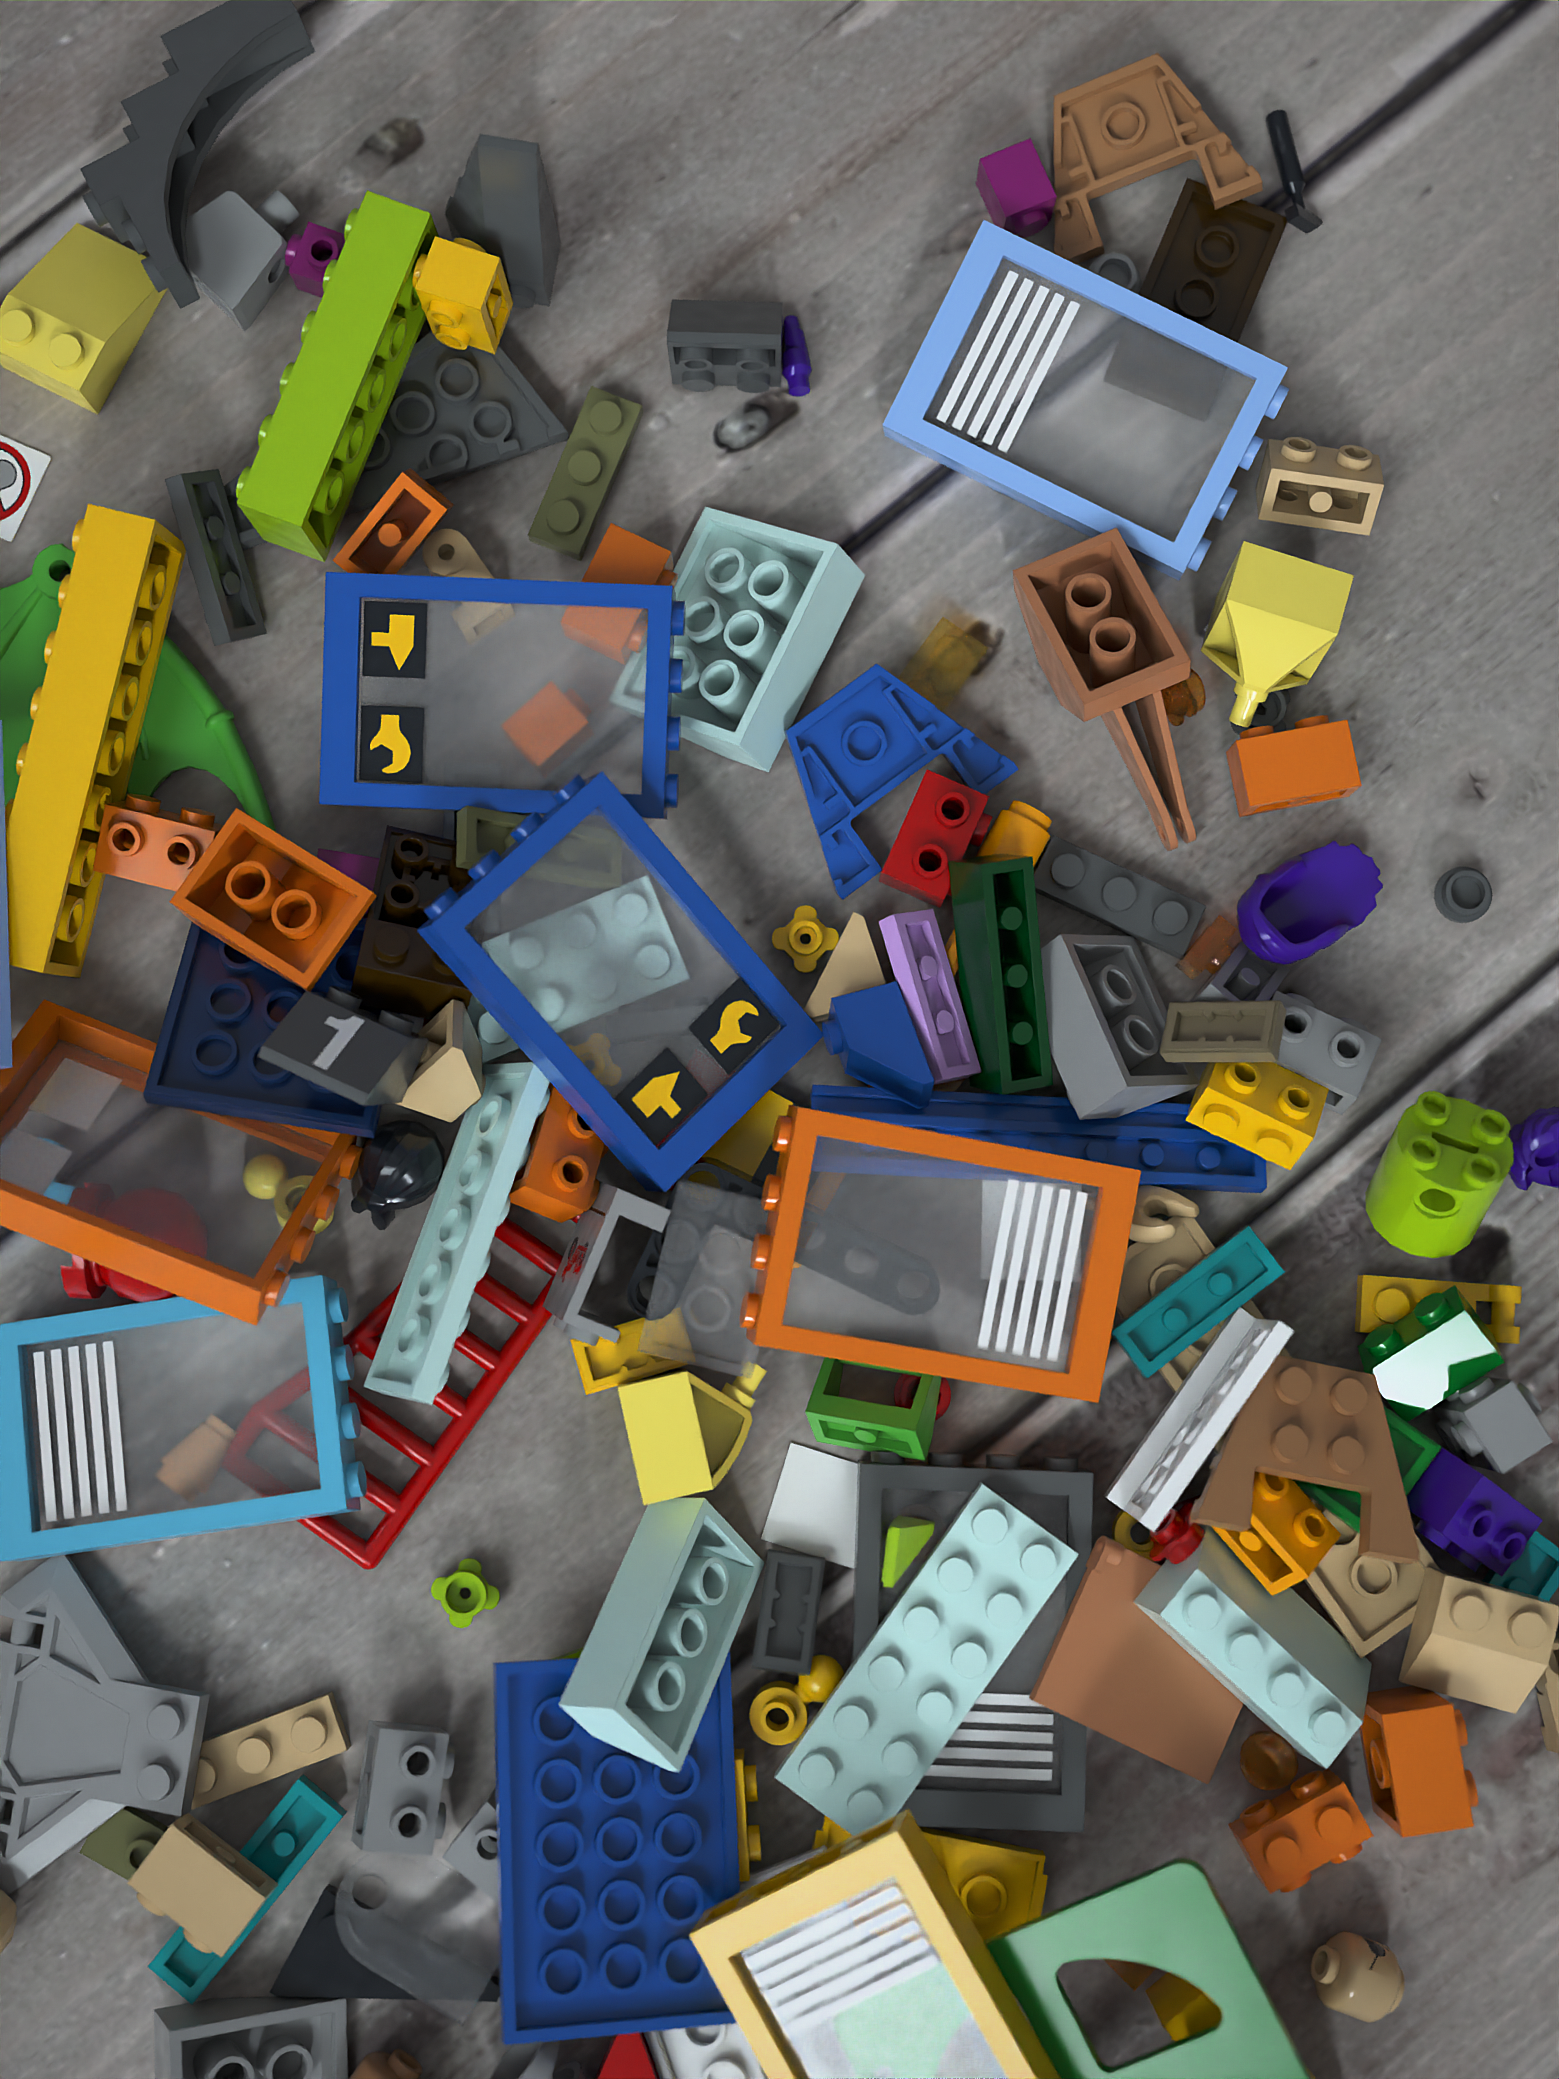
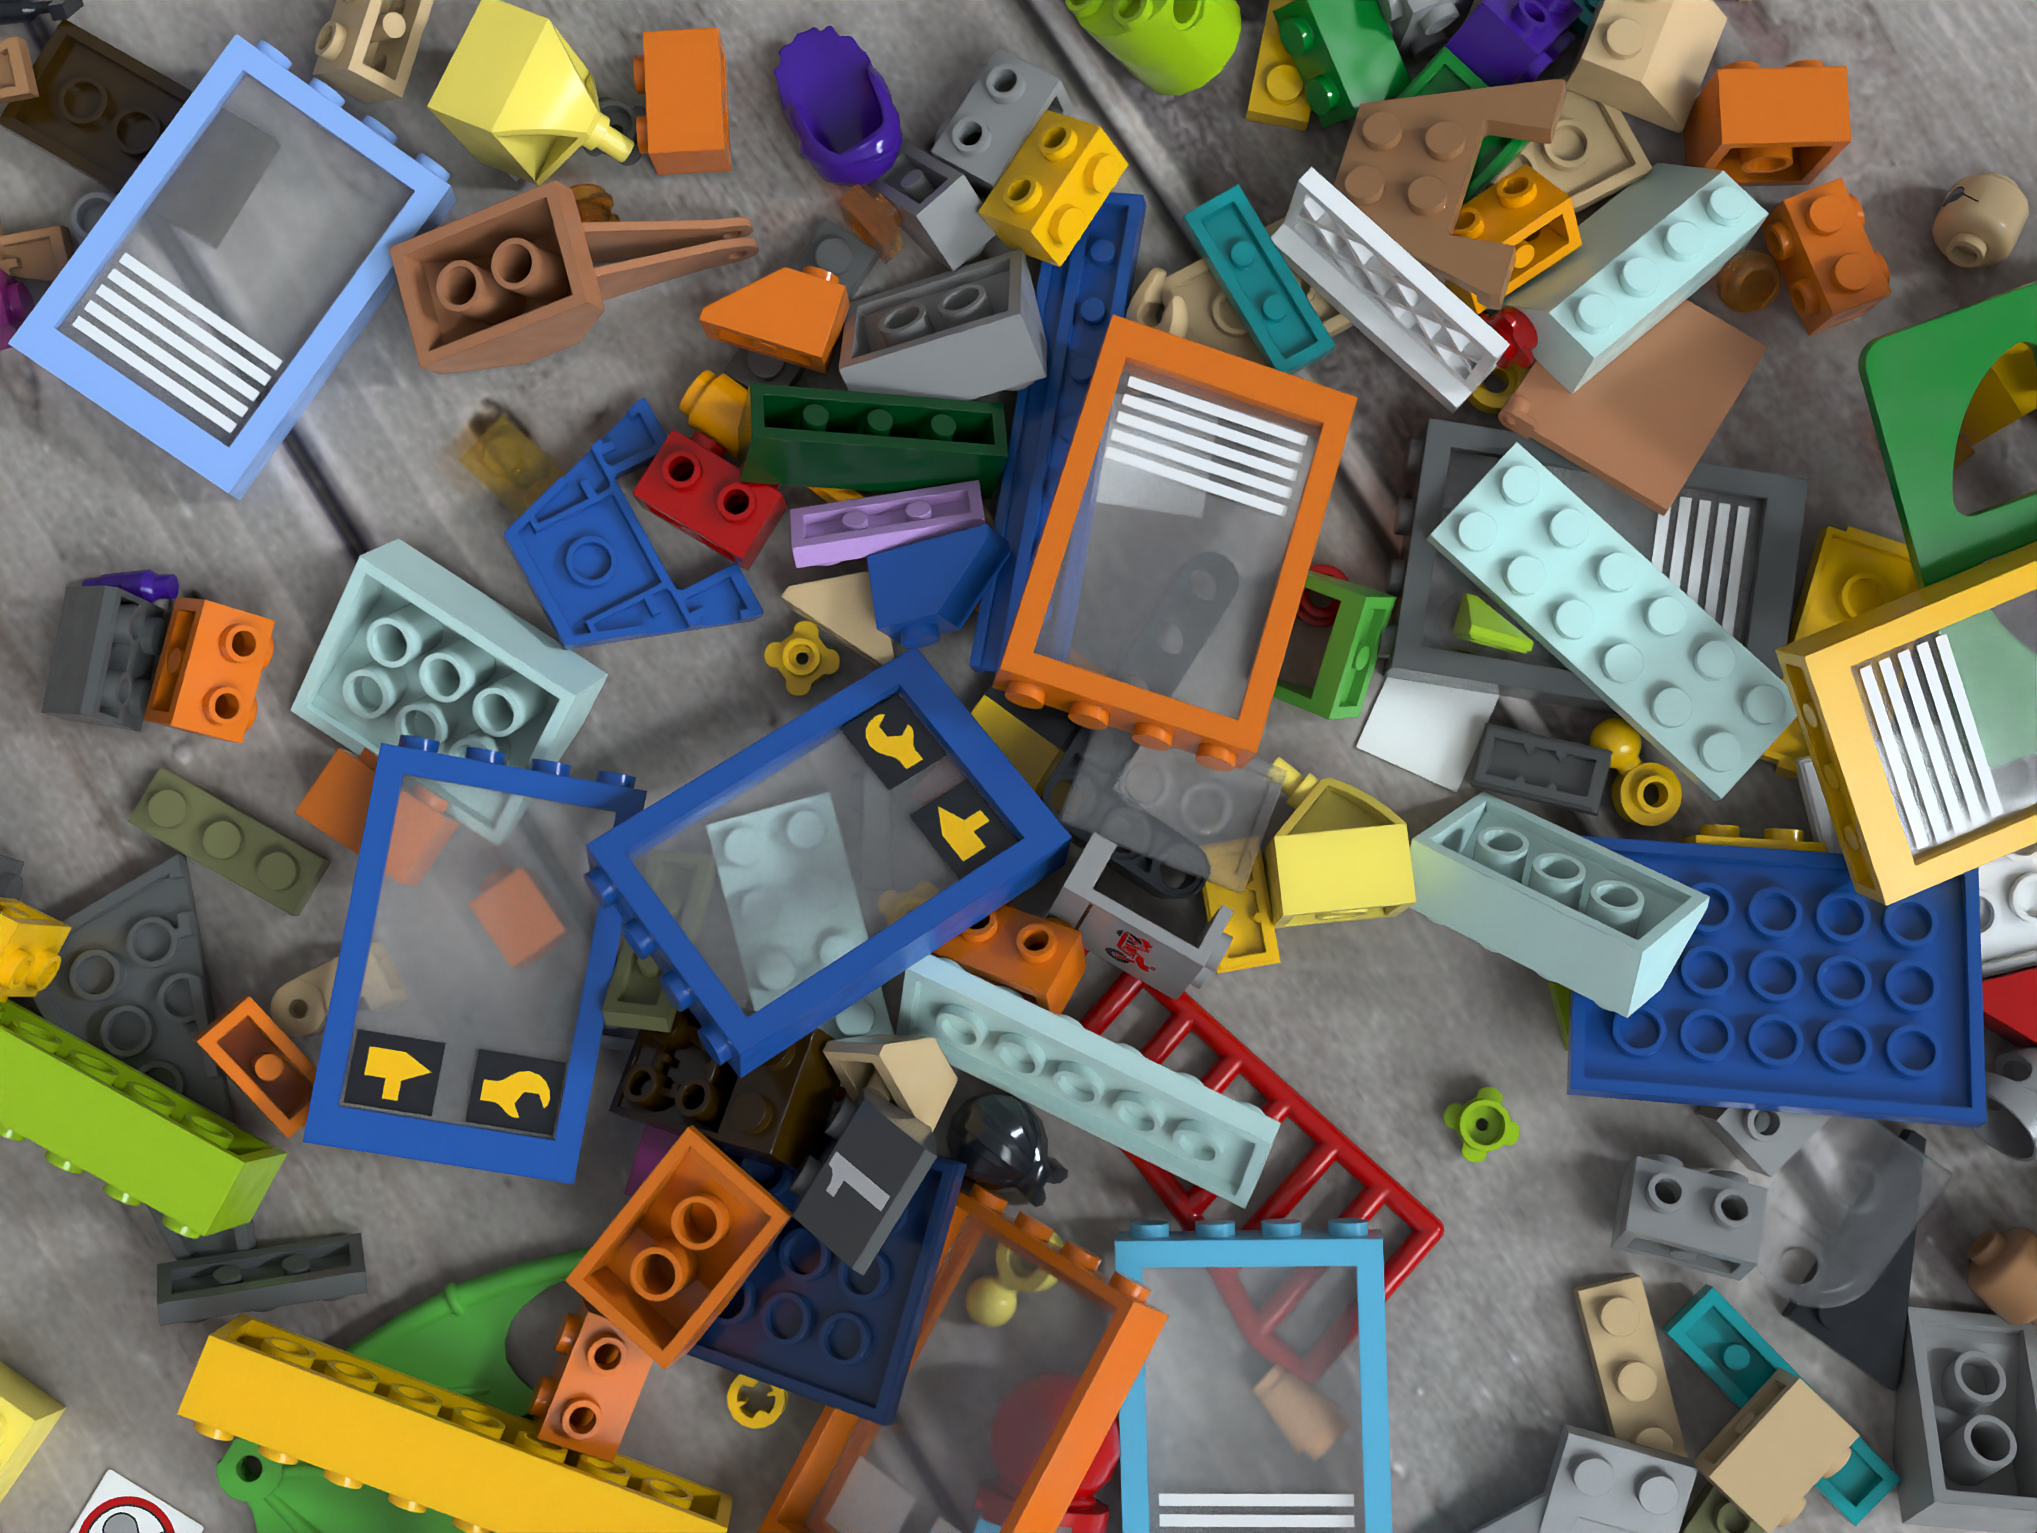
camera: 85 degrees left, 0 degrees up
dark tan plate [1159,1000,1287,1062] -> none
none -> orange brick [143,597,275,744]
none -> orange slope [699,266,850,375]
none -> yellow bush [727,1374,789,1429]

